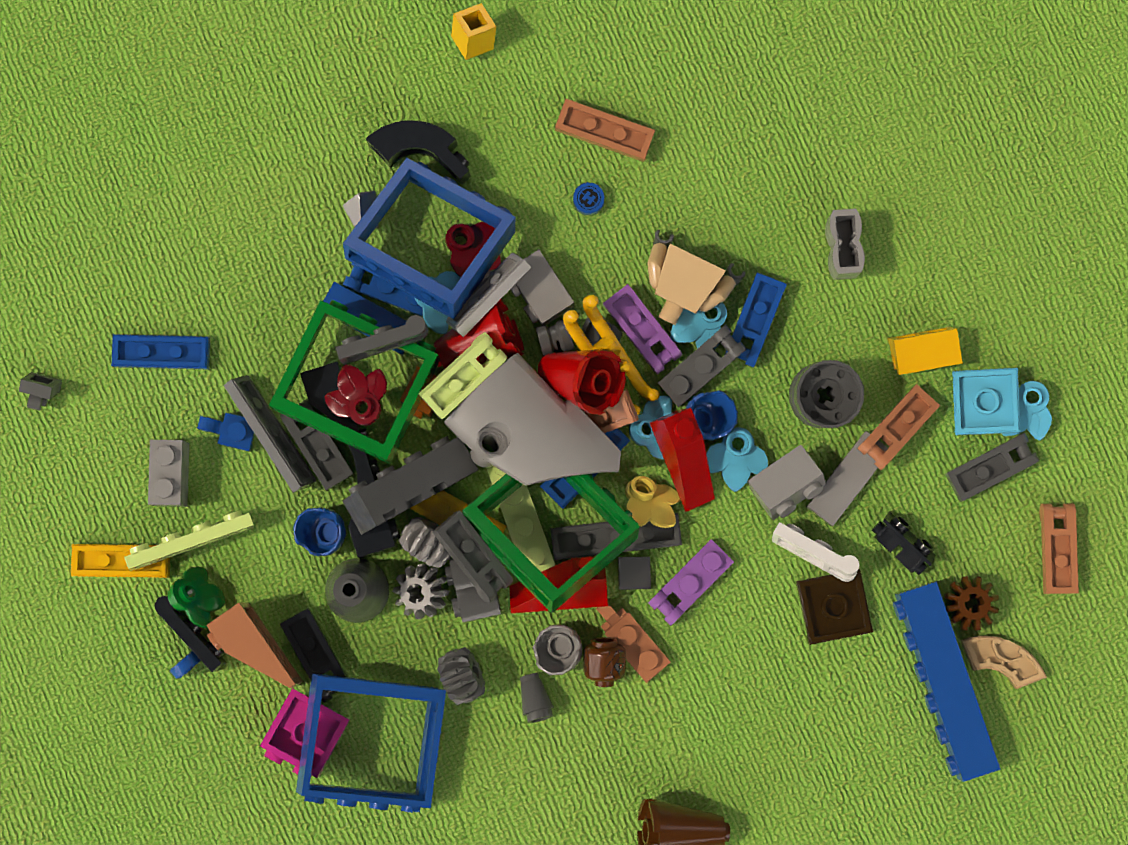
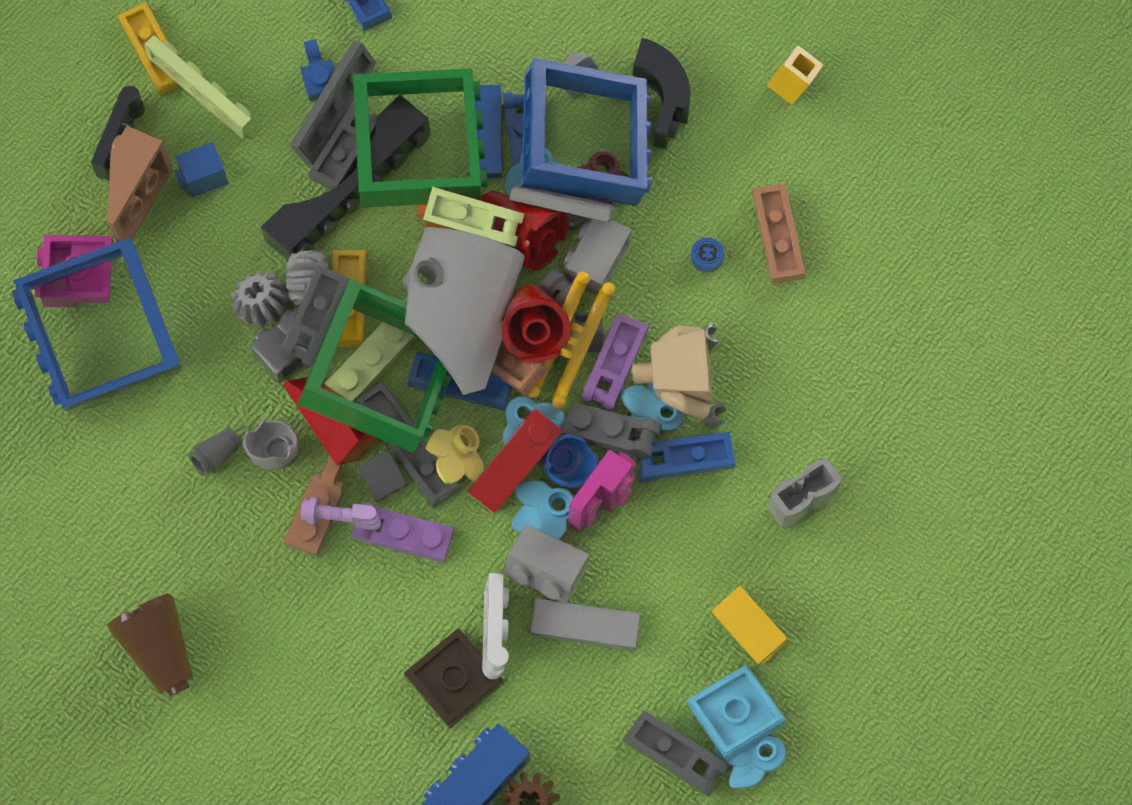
camera: 60 degrees right, 15 degrees down
light grey brick [148,440,189,507] -> none
green plate [168,567,226,628] -> none
blue tile [169,651,201,679] -> none
black plate [280,608,348,703] -> none
blue hair [293,507,346,556] -> none
dark red plate [325,364,387,426] -> none
dark grey cone [325,558,389,623] -> none
dark grey plate [335,315,428,365] -> none
dark grey wedge [343,436,479,535] -> none
dark grey gear [437,647,485,705] -> none
reddish brown head [583,637,626,687] -> none
dark grey wheel [789,360,864,428] -> none
nougat plate [857,384,940,470] -> none
black hinge [872,511,936,575] -> none
none -> blue brick [174,142,229,198]
none -> lavender hinge [301,497,381,530]
none -> dark pink plate [569,449,636,533]

